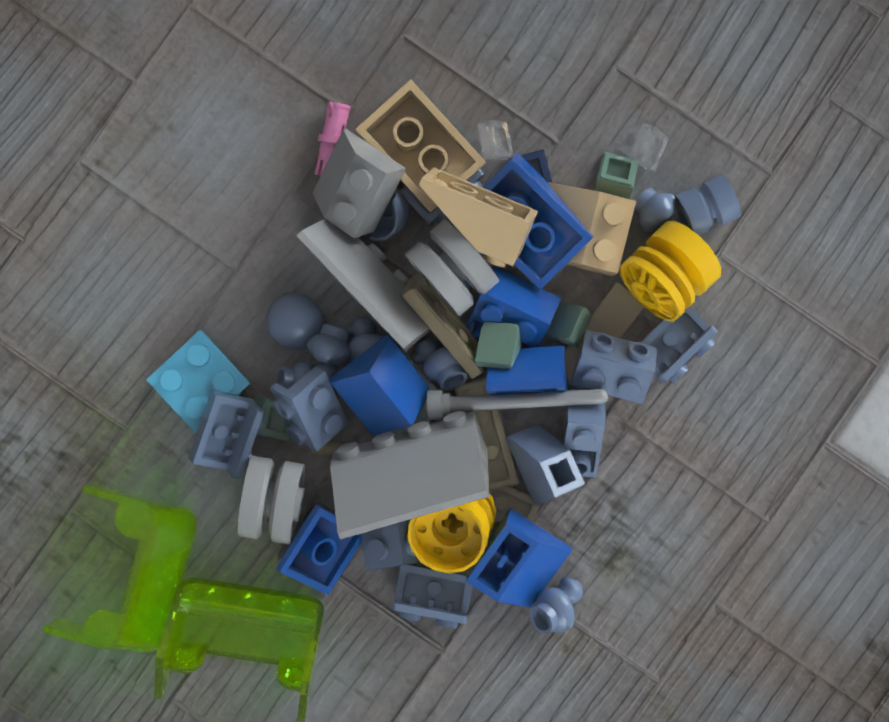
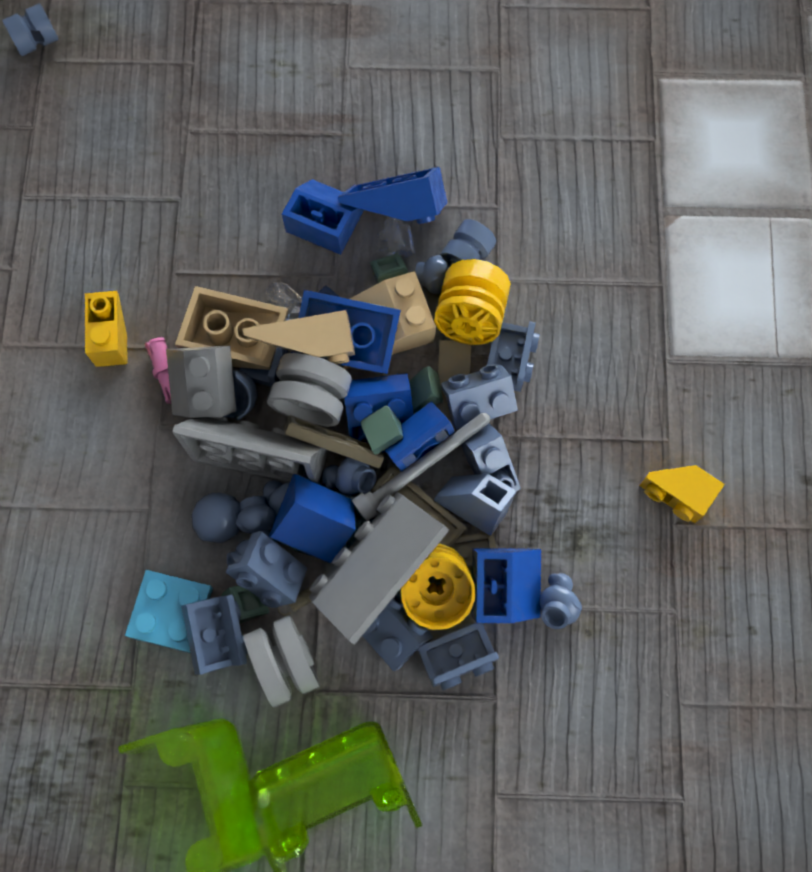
camera: 30 degrees left, 15 degrees down
blue slope [276,502,362,595] -> none
none -> yellow slope [85,291,128,367]
none -> blue slope [282,179,364,255]
none -> blue slope [338,166,448,224]
none -> yellow slope [639,465,725,523]

